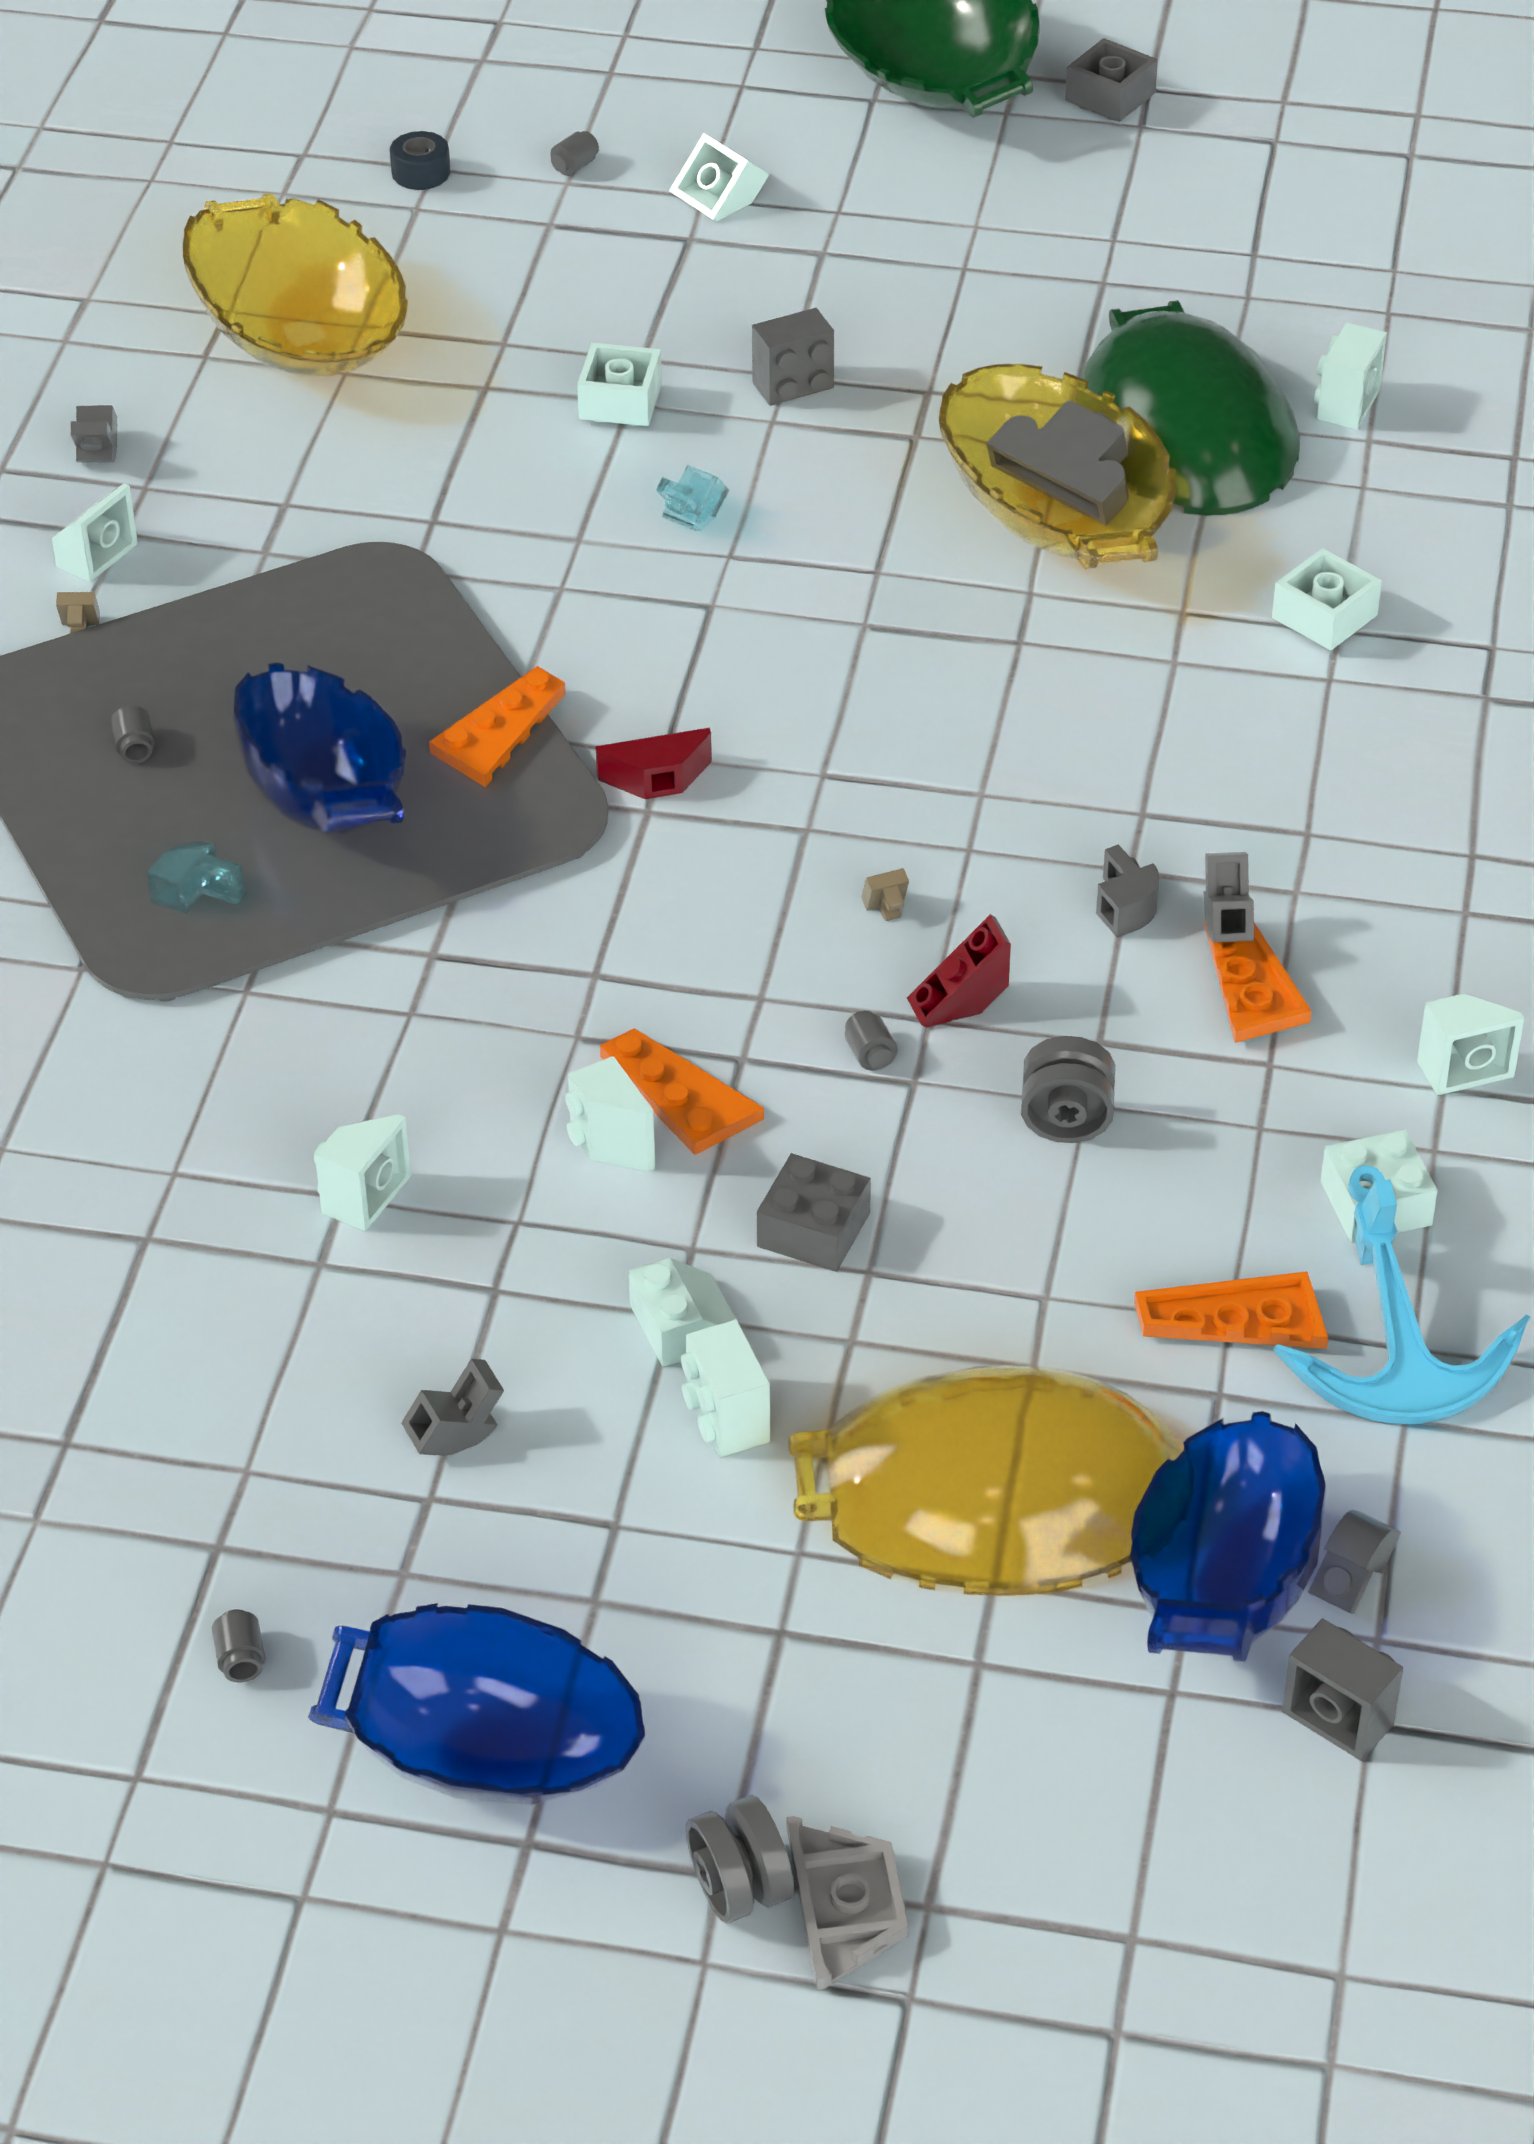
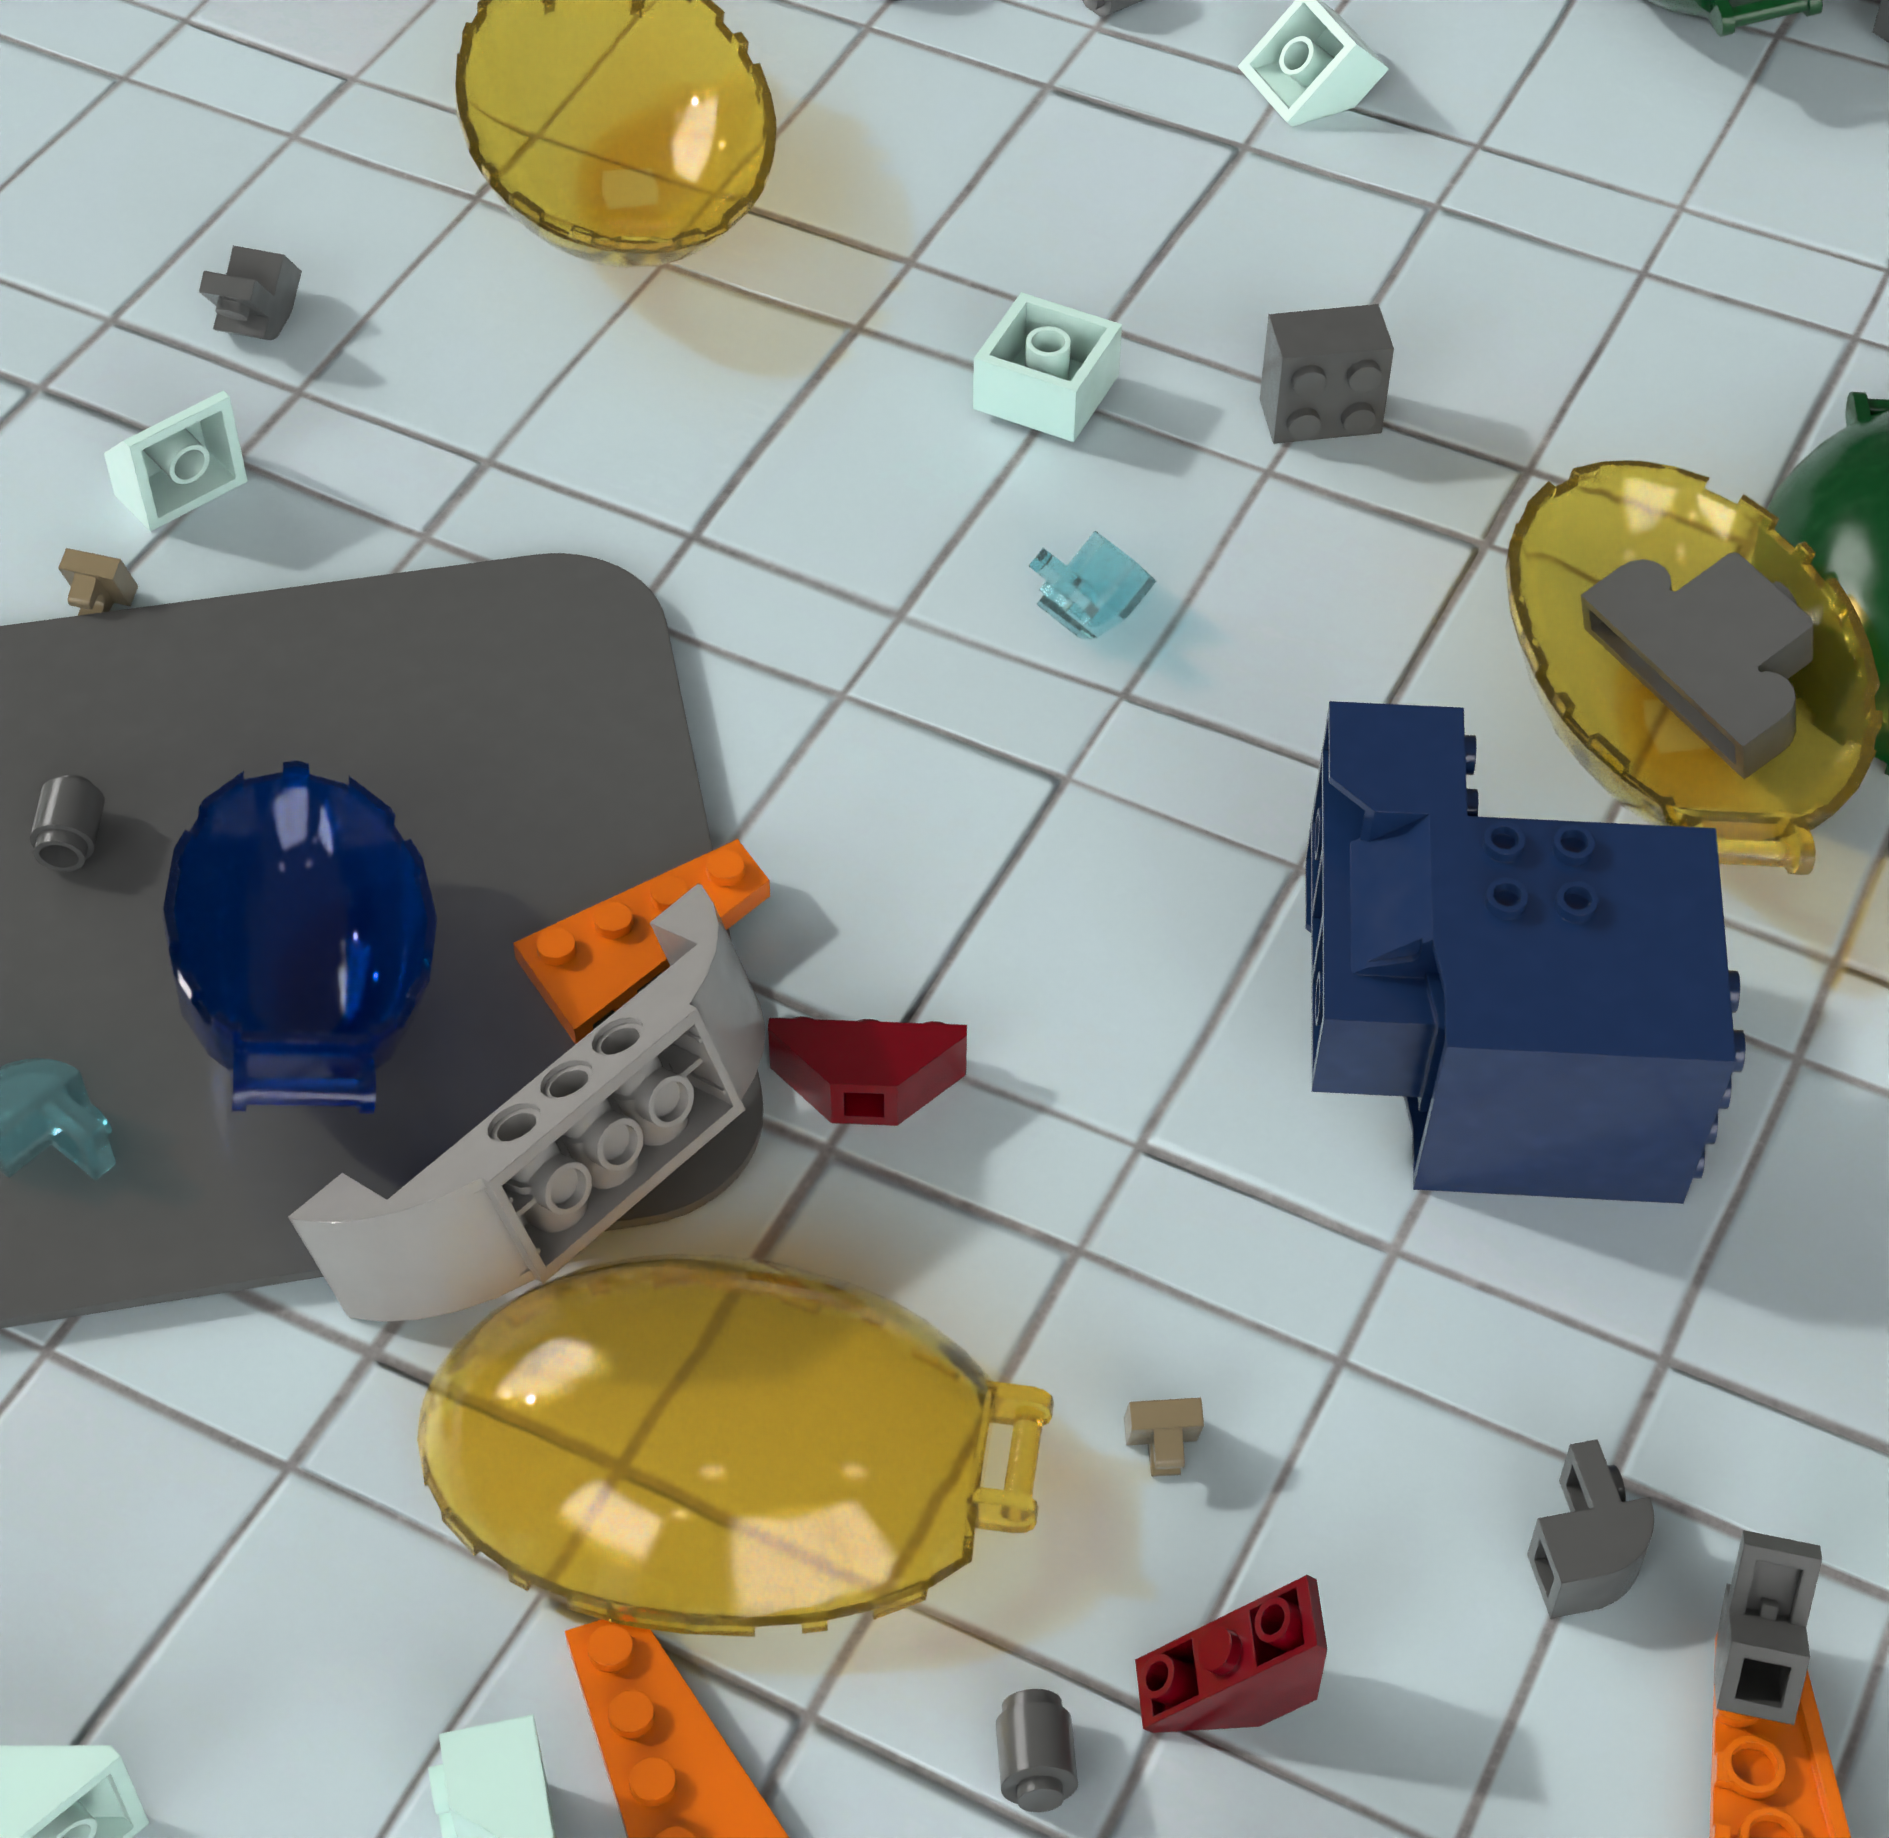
camera: 15 degrees right, 5 degrees up
none -> light grey slope [288,884,765,1322]
none -> clear yellow windscreen [417,1254,1054,1637]
none -> dark blue piece [1305,701,1746,1204]

